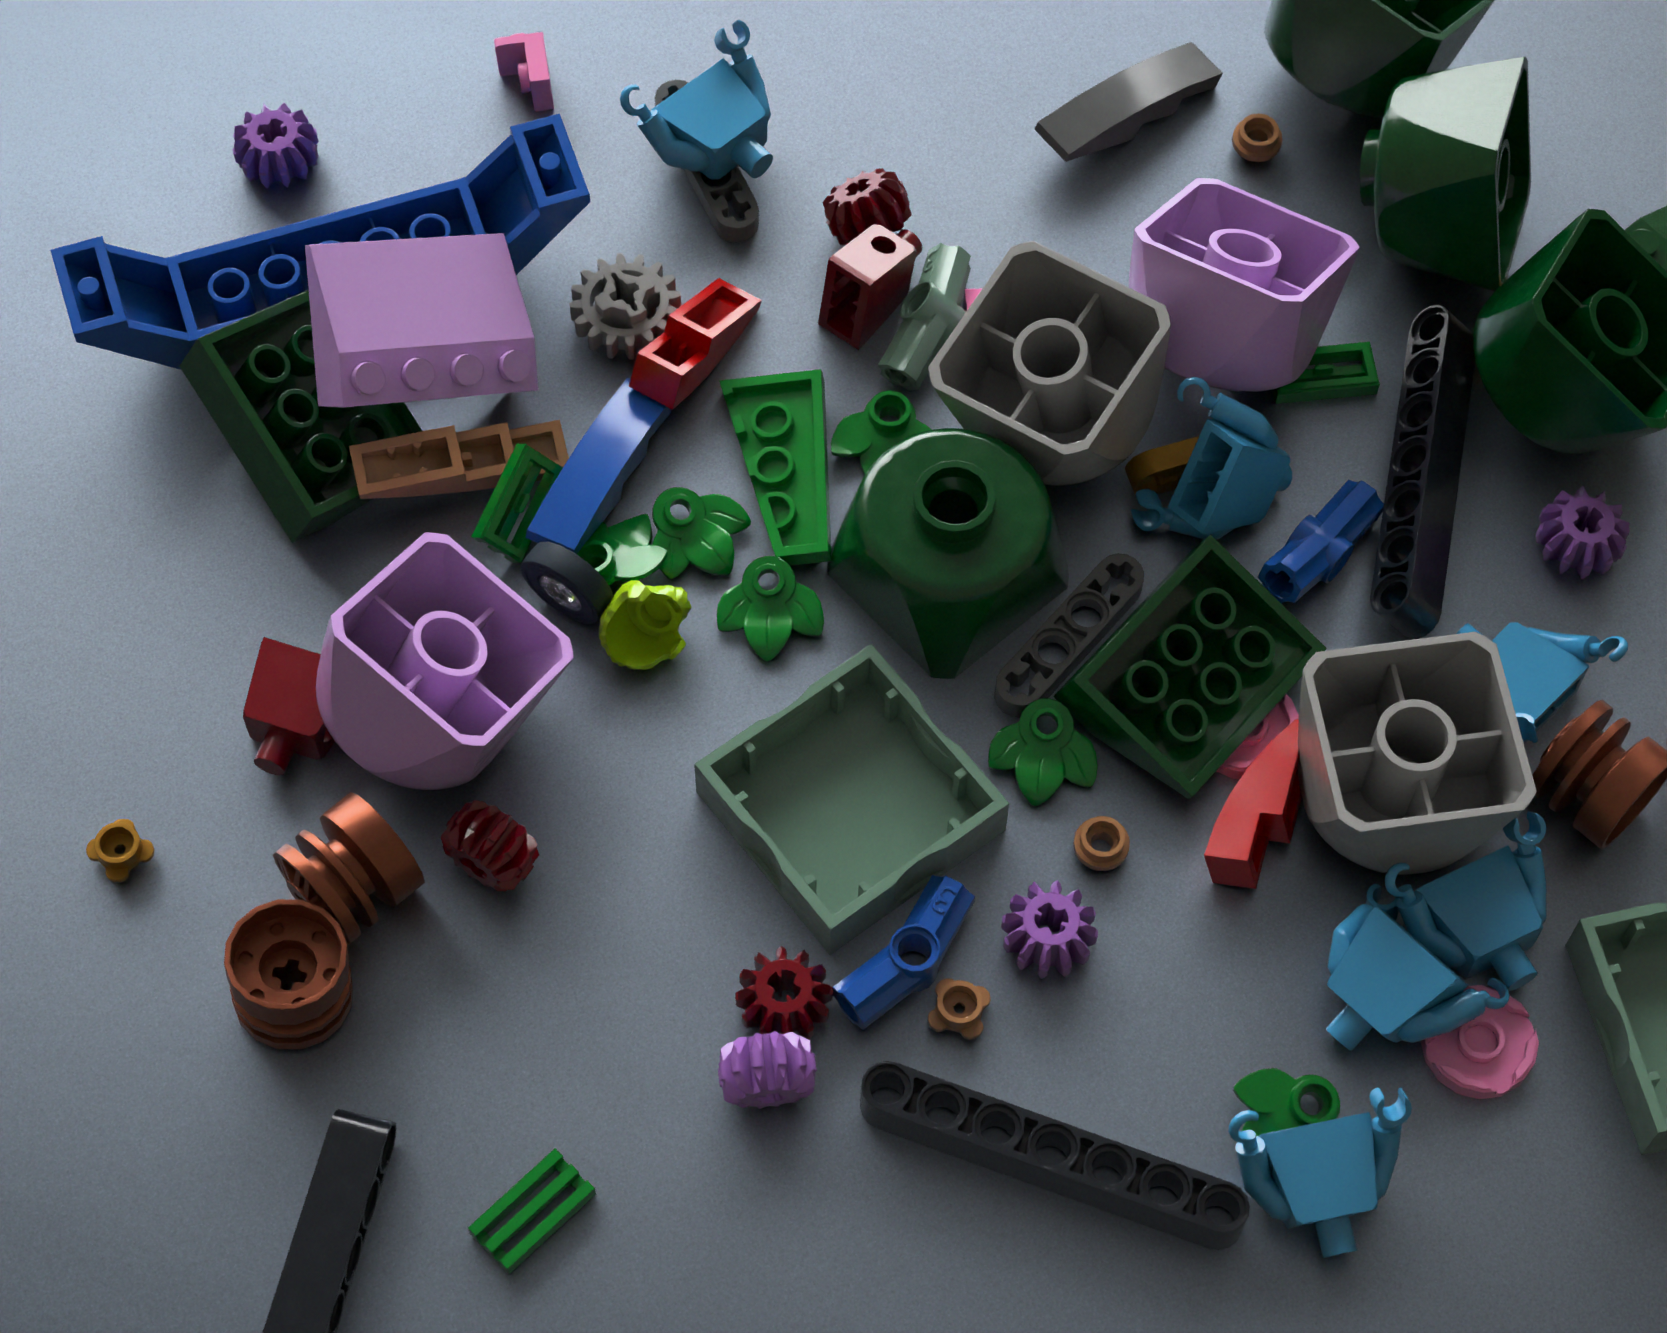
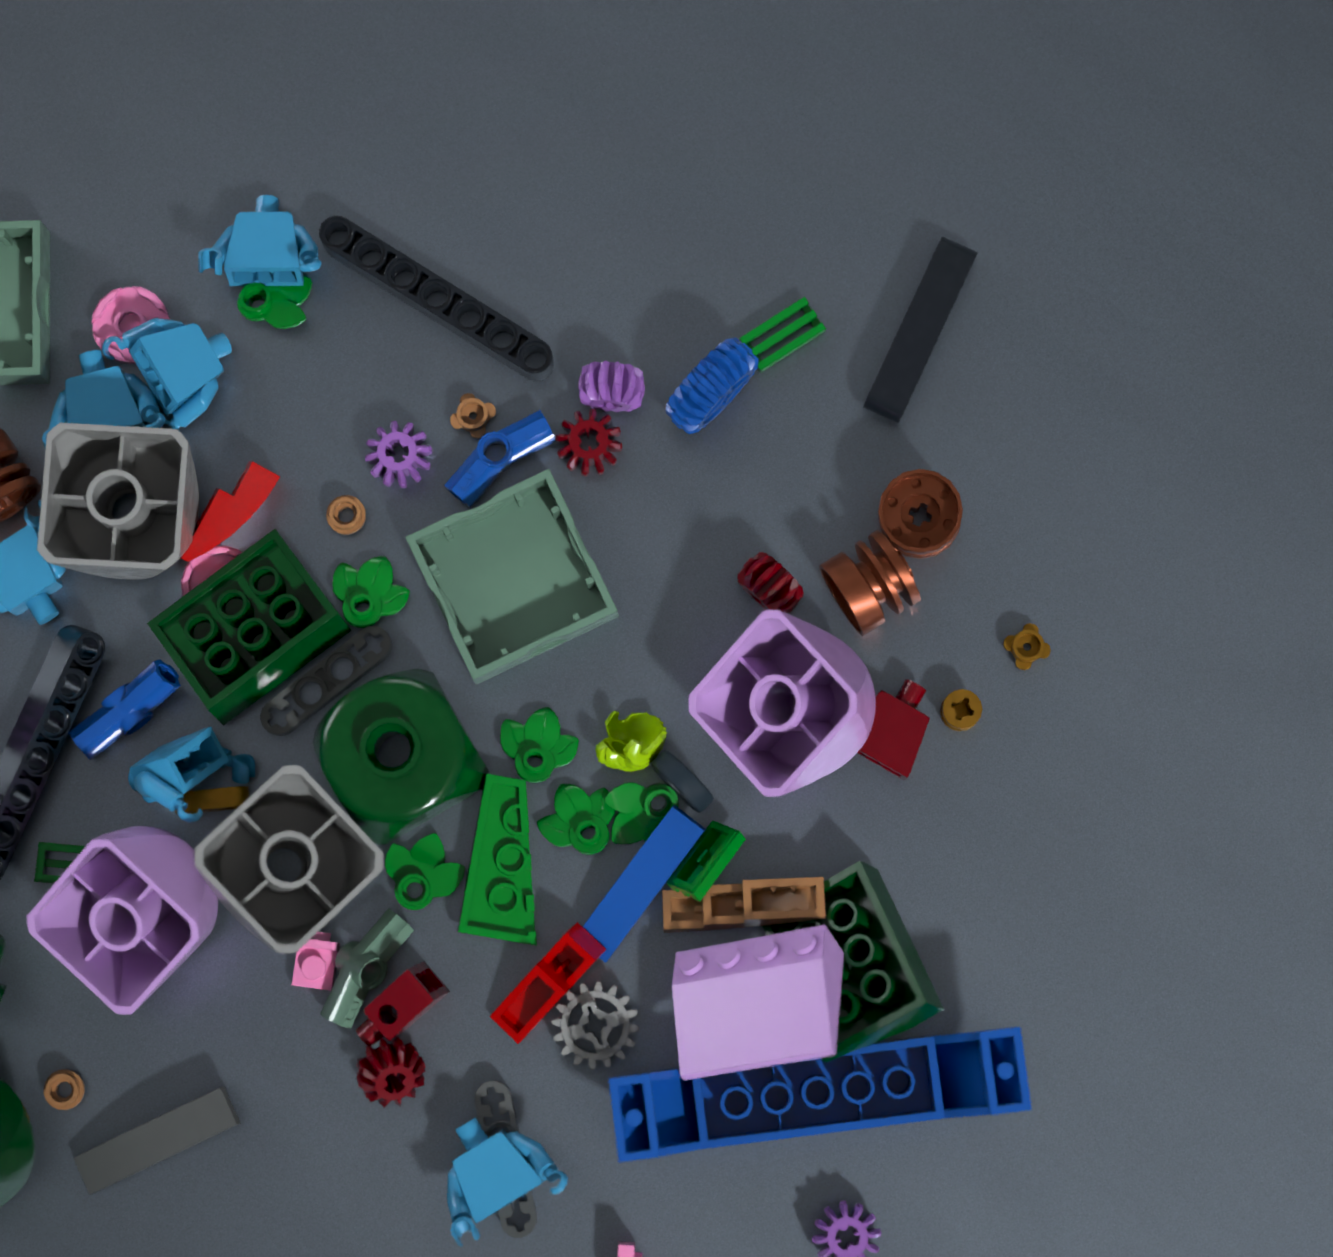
camera: 165 degrees left, 20 degrees up
none -> blue gear [665,337,759,434]
none -> pearl gold wheel [940,689,983,732]

